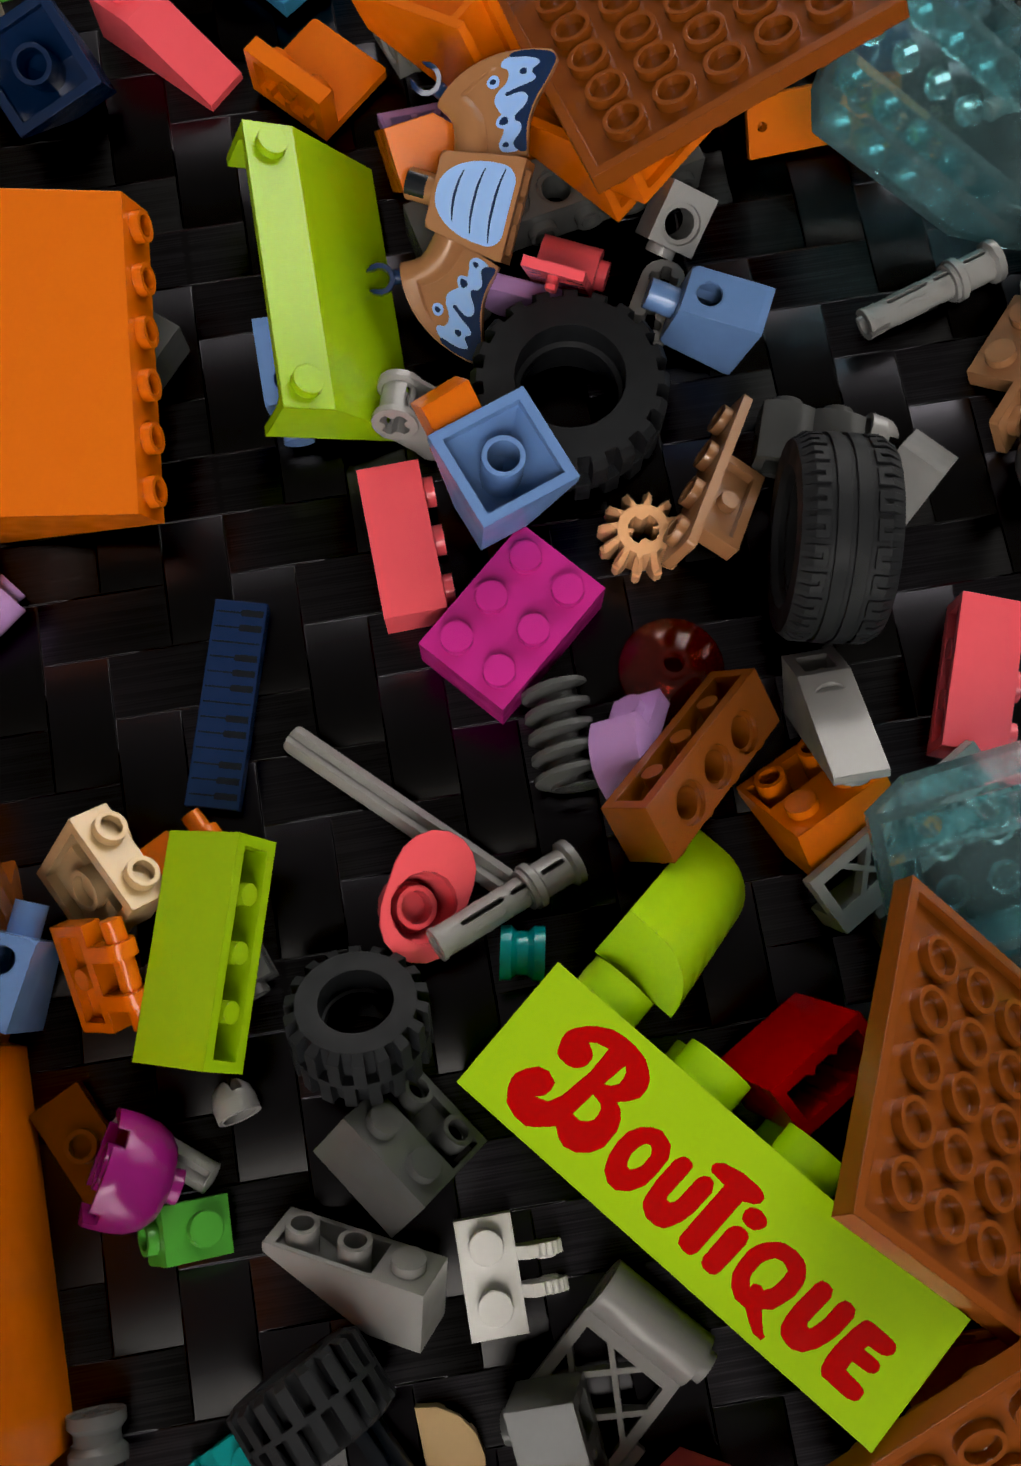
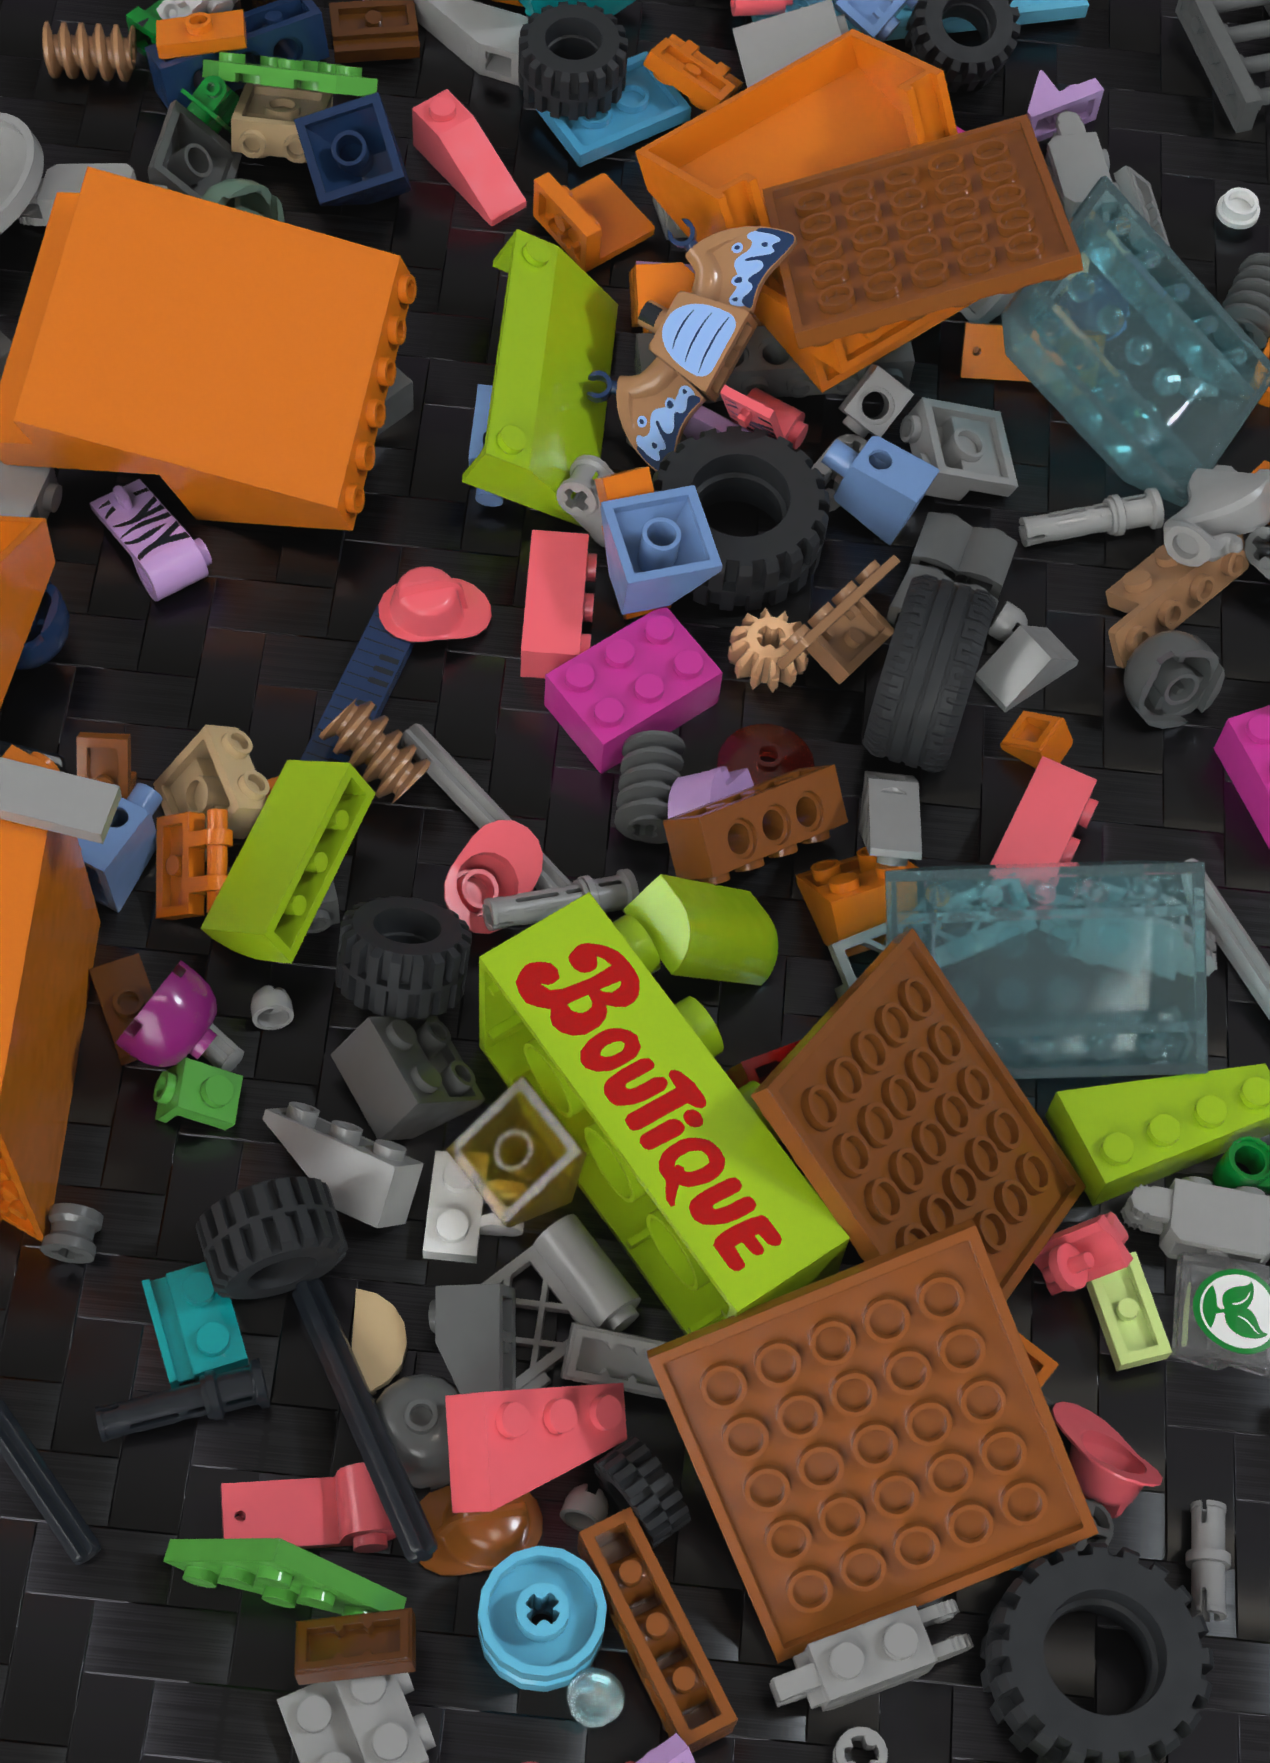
camera: 10 degrees right, 15 degrees down
none -> medium nougat piece [319,697,431,805]
none -> coral piece [378,566,492,642]
none -> clear yellow slope [446,1076,587,1228]
none -> light grey plate [560,1322,667,1400]
none -> light grey plate [900,397,1018,501]
none -> dark grey brick [908,512,1018,600]
none -> orange slope [1000,710,1073,769]

